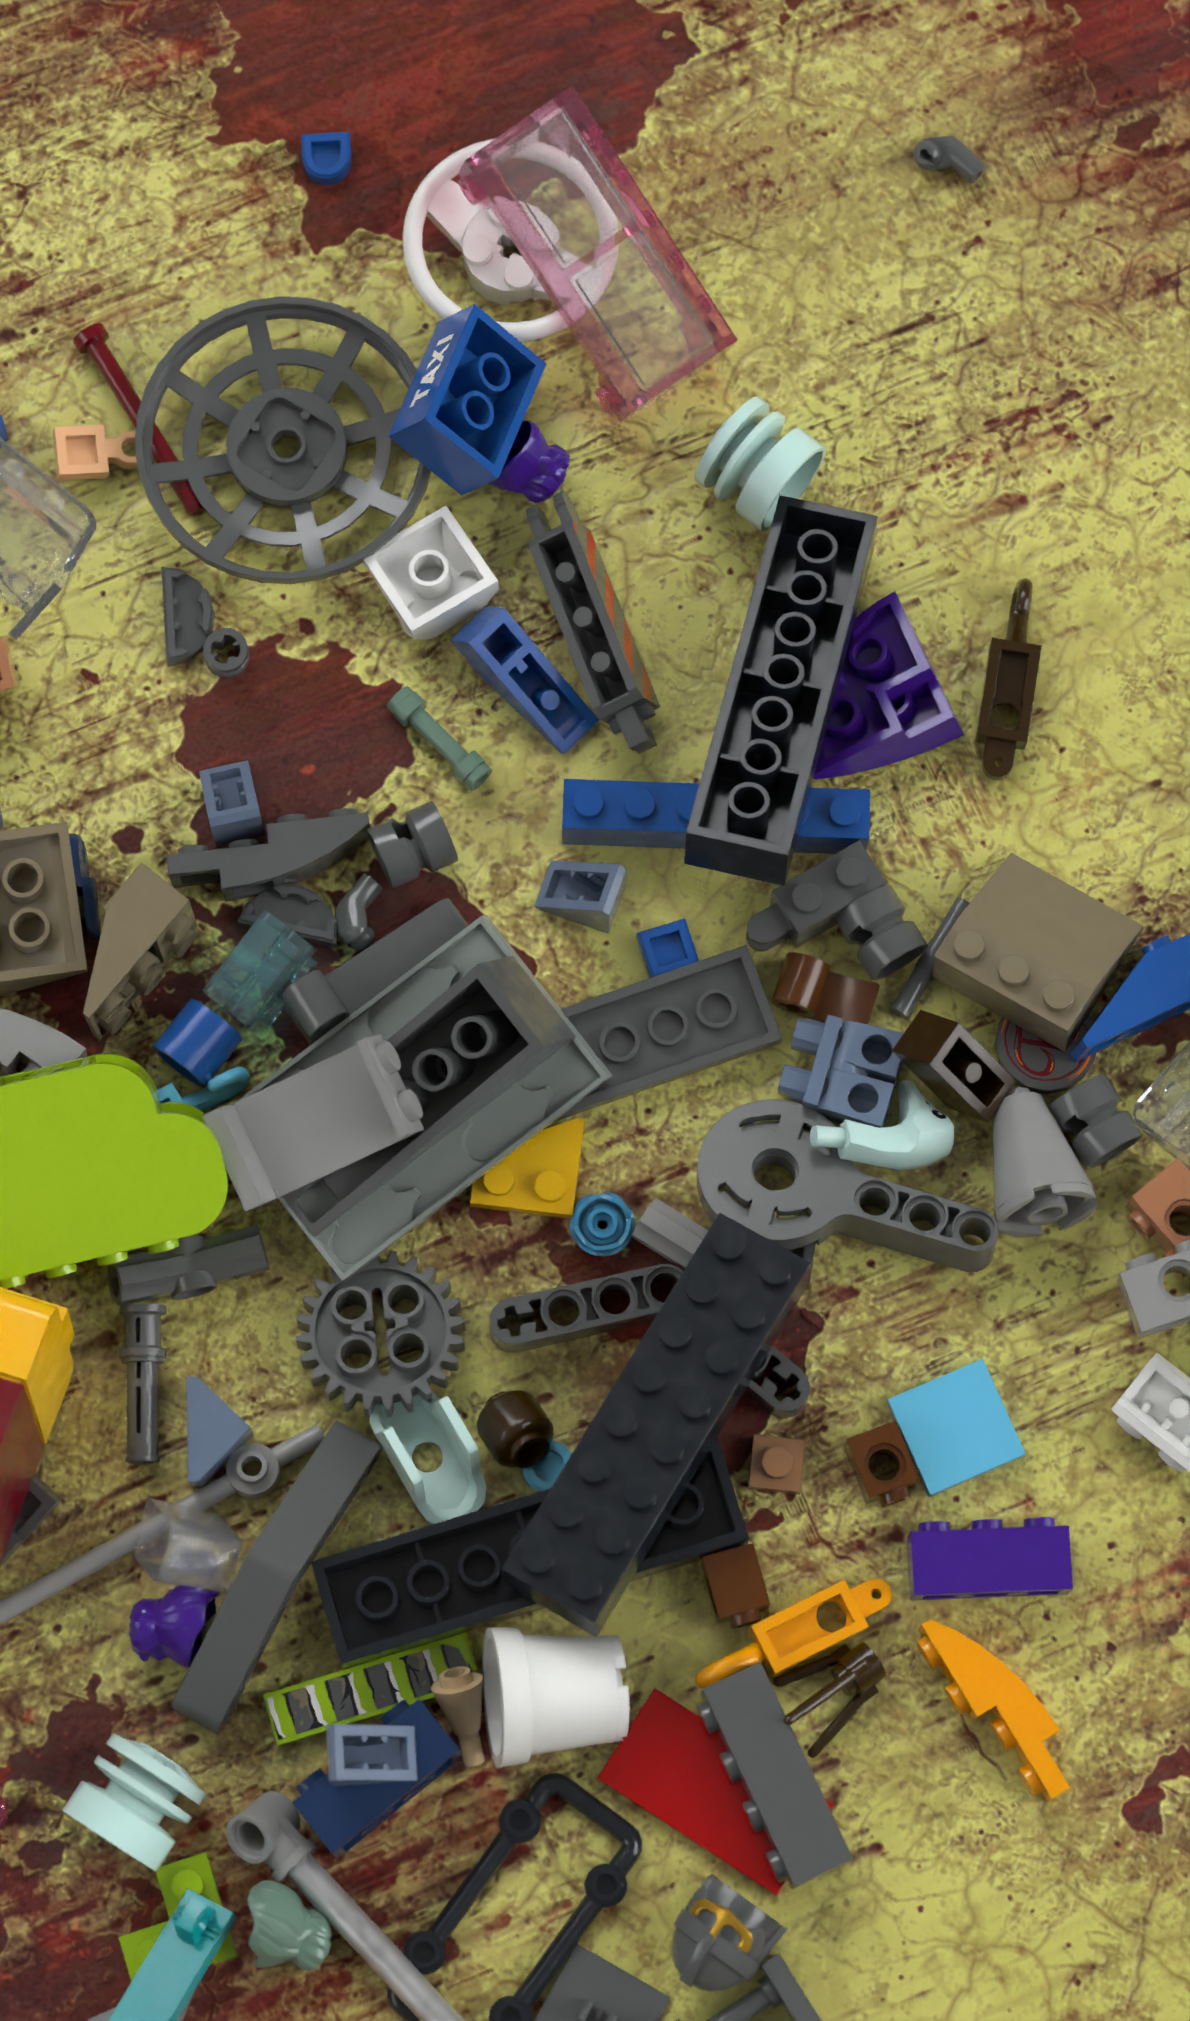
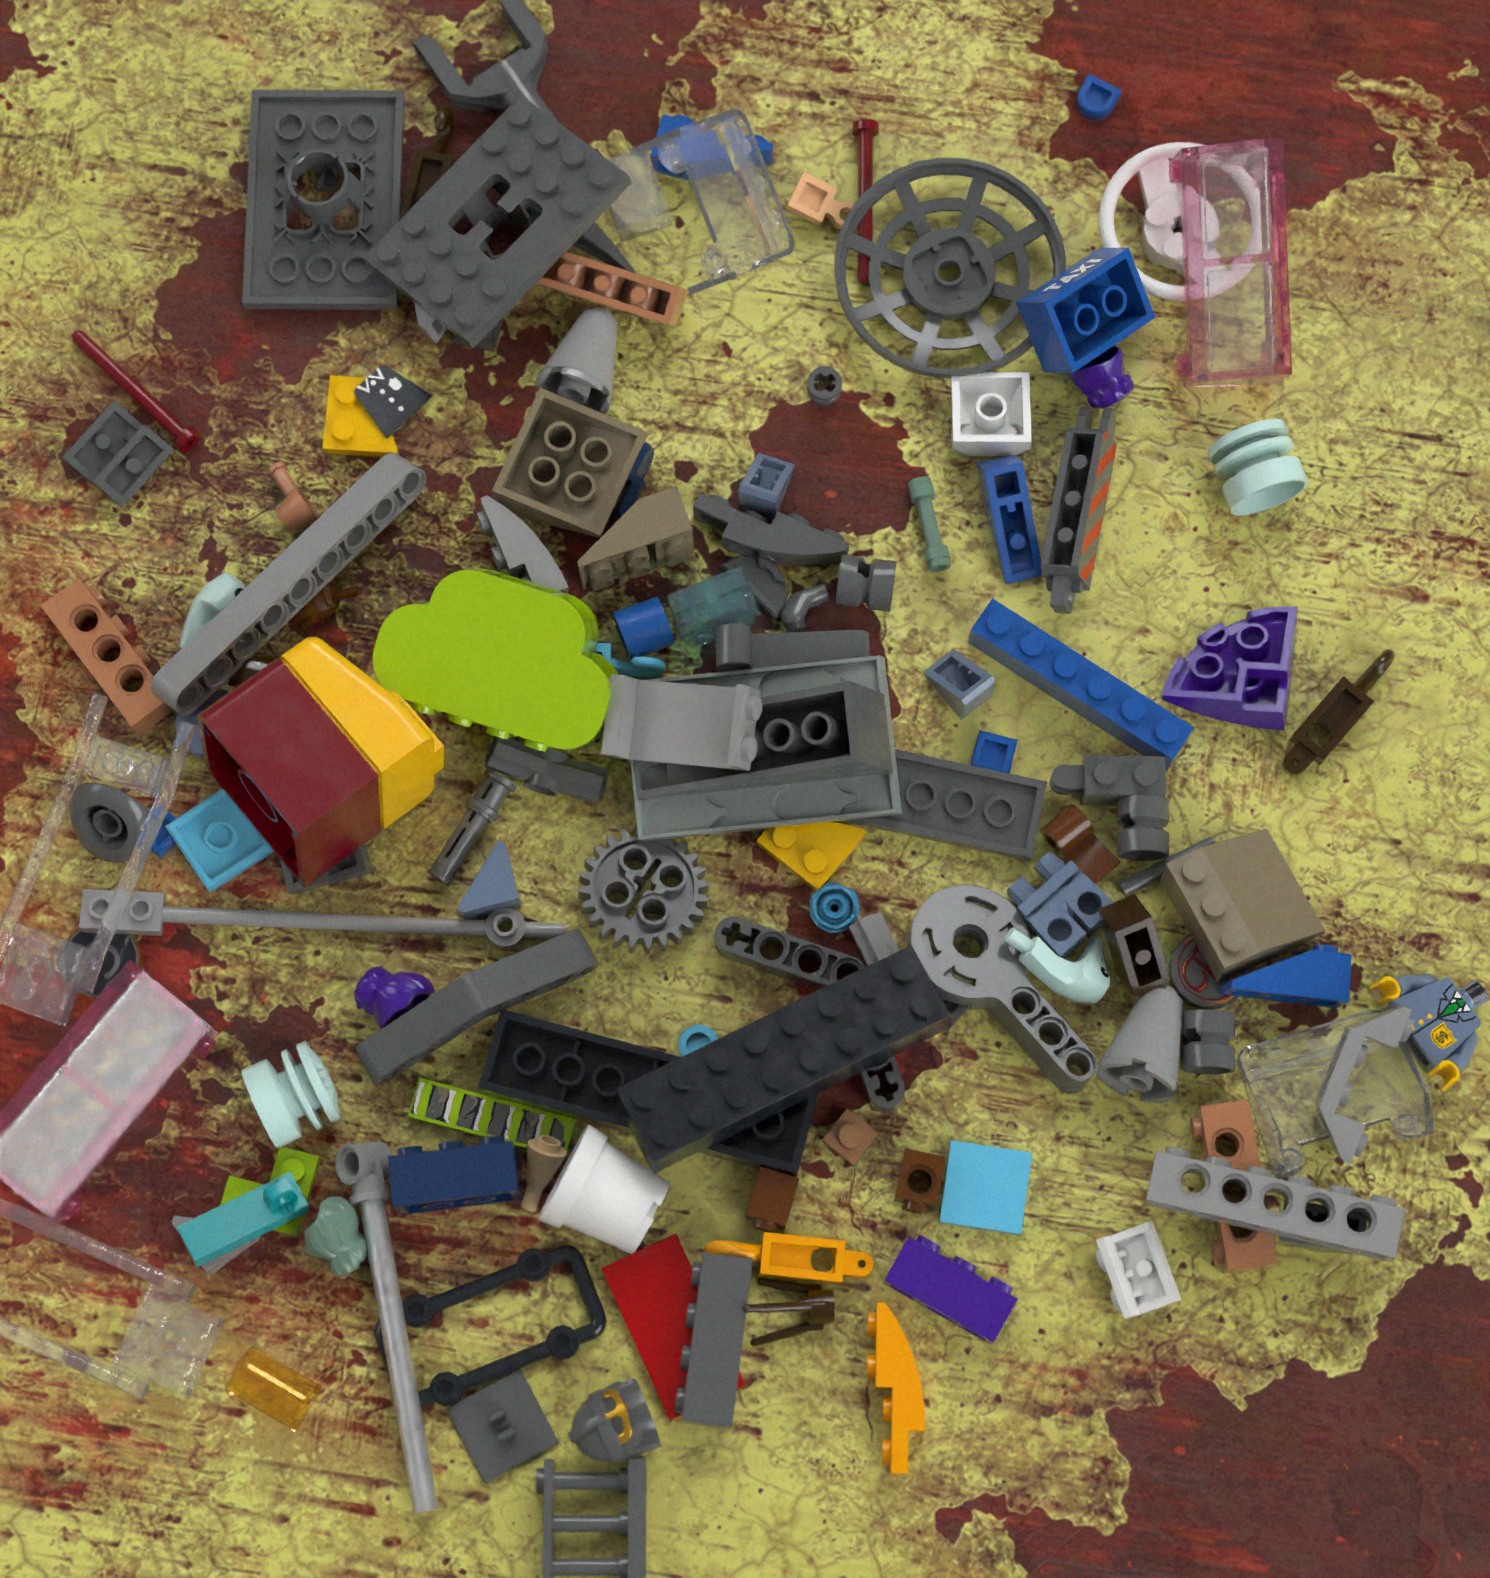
camera: 35 degrees right, 0 degrees up
clear piece [135,1498,241,1593] -> none
dark grey tile [161,567,215,667] -> none
sand blue slope [327,1724,417,1786] -> none
light aqua piece [370,1391,486,1524] -> none
dark brown head [477,1390,554,1469] -> none
black brick [684,495,878,886] -> none

